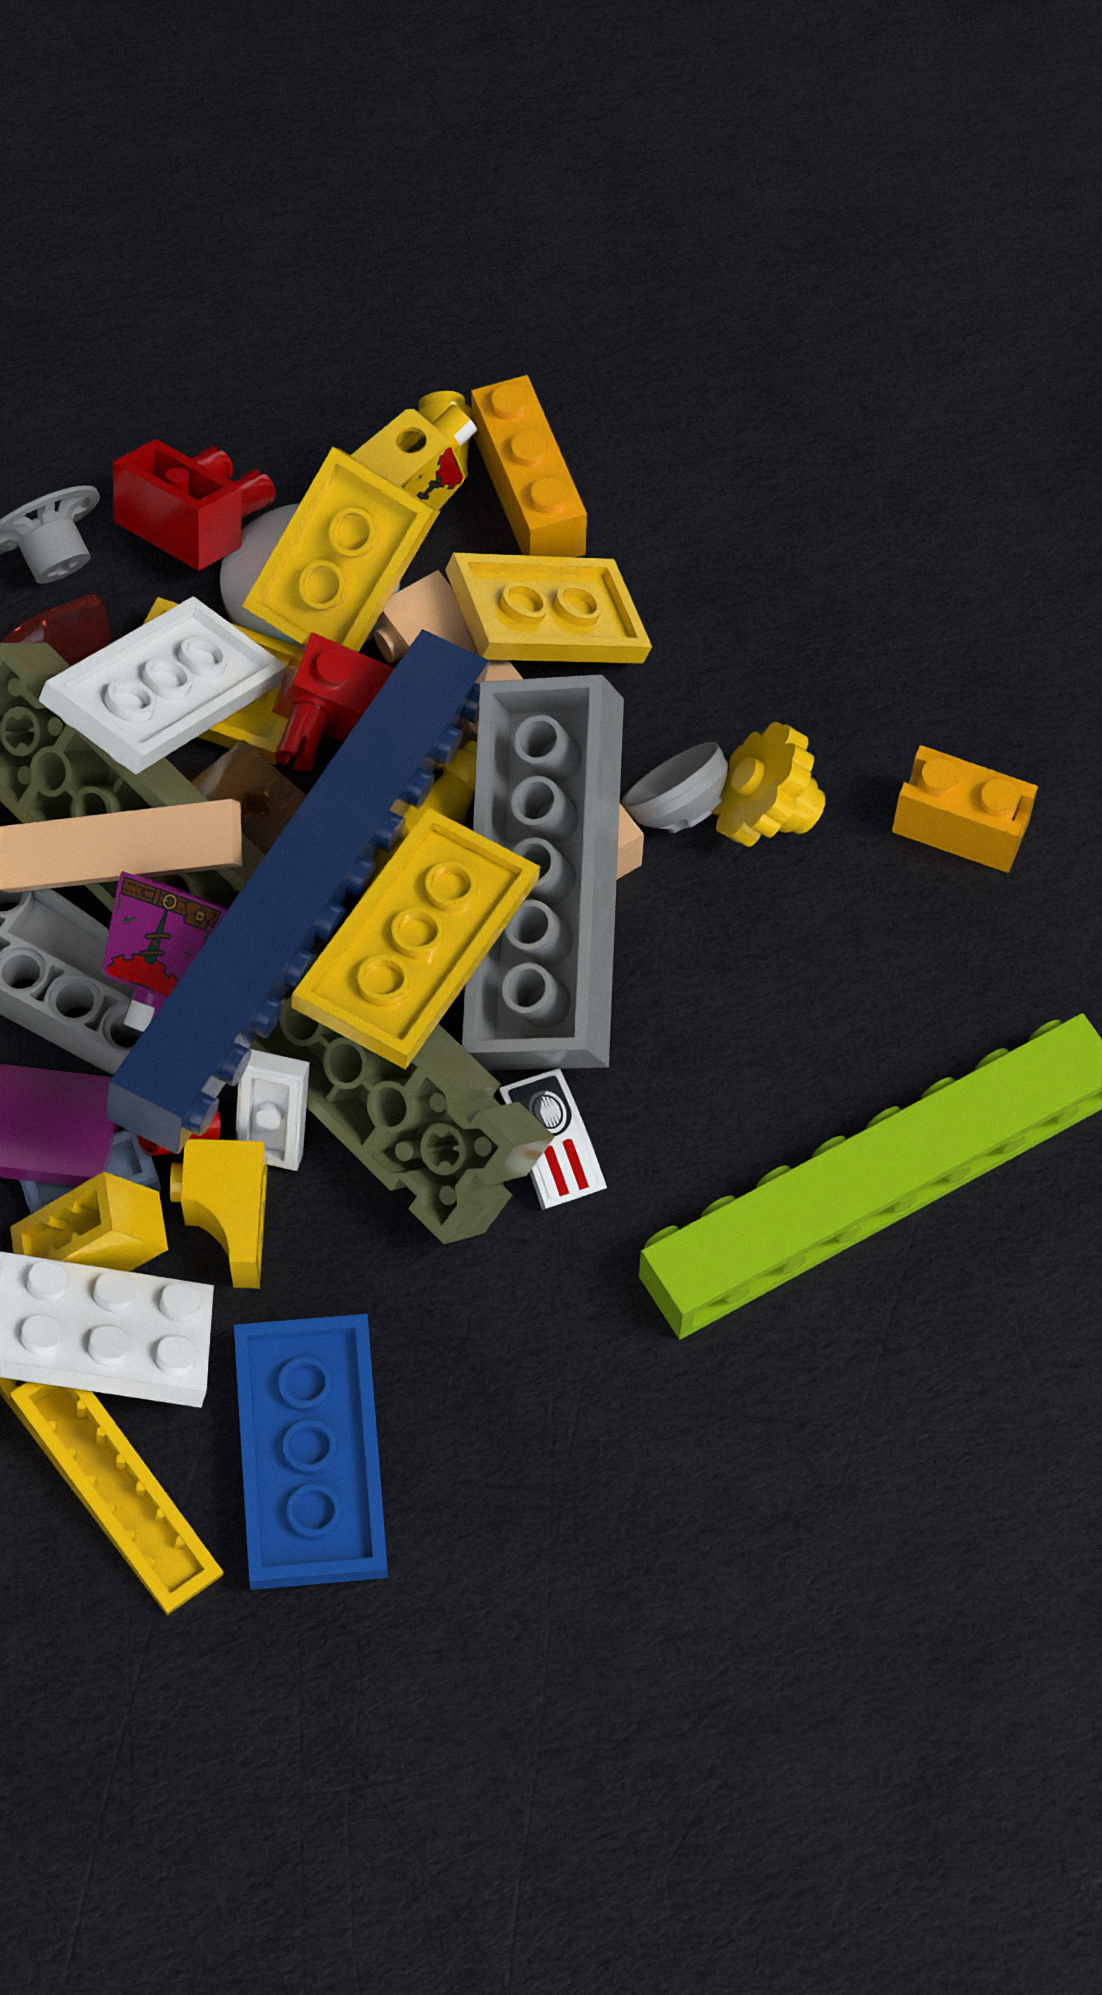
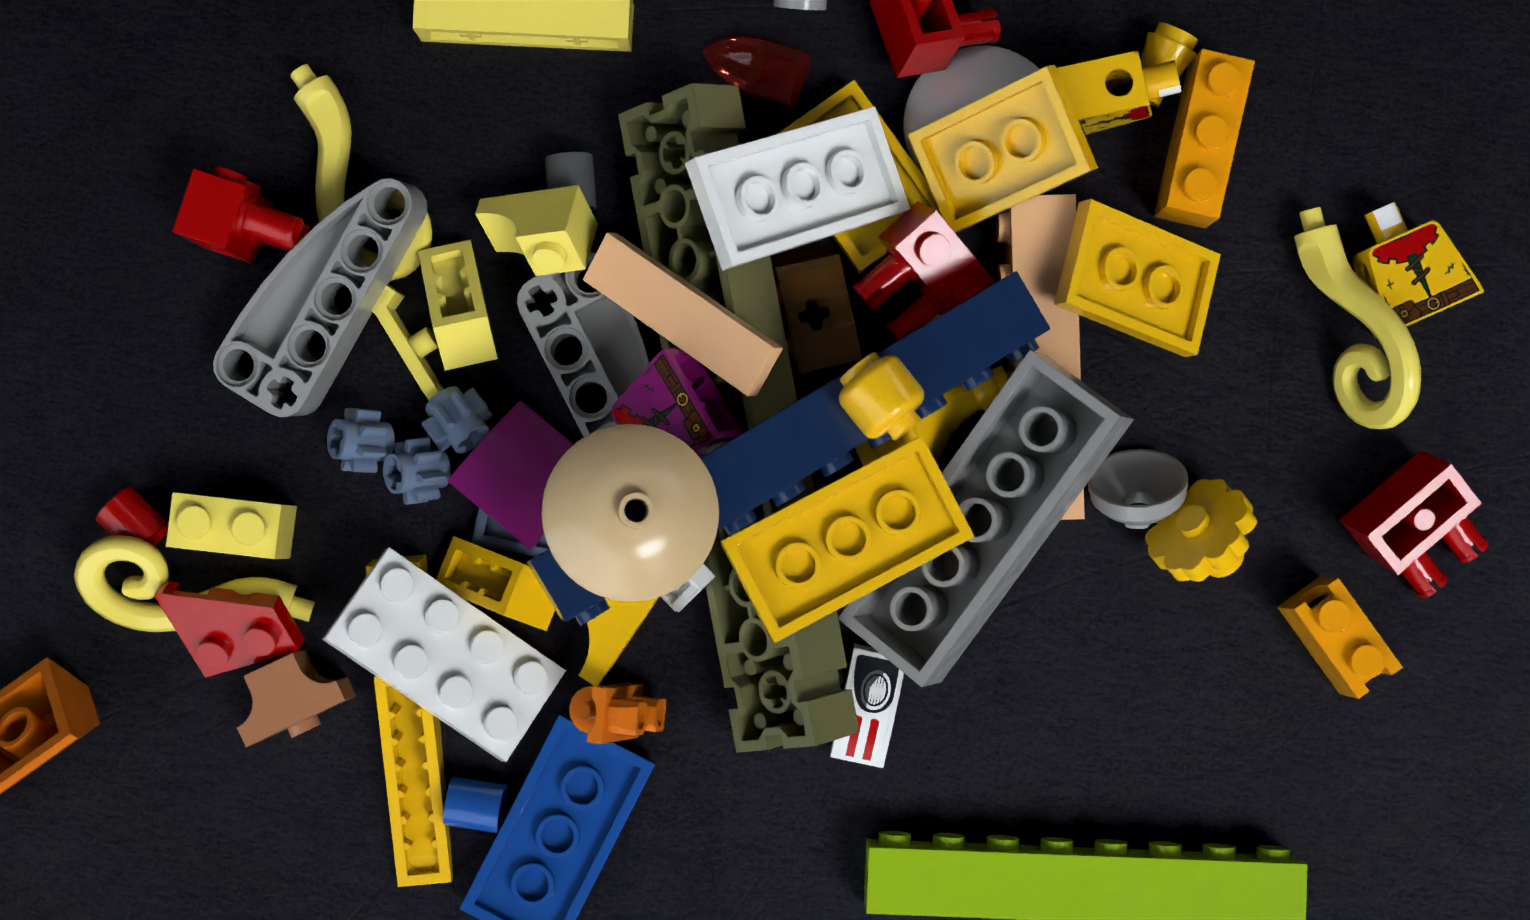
camera: 35 degrees right, 25 degrees up
none -> blue beam [443,777,507,833]
none -> tan dish [541,424,719,602]
none -> orange hips [569,682,666,744]
none -> yellow head [839,352,924,441]
none -> light yellow plant [1294,207,1421,429]
none -> red brick [1339,450,1489,598]
none -> torso [1352,202,1484,339]

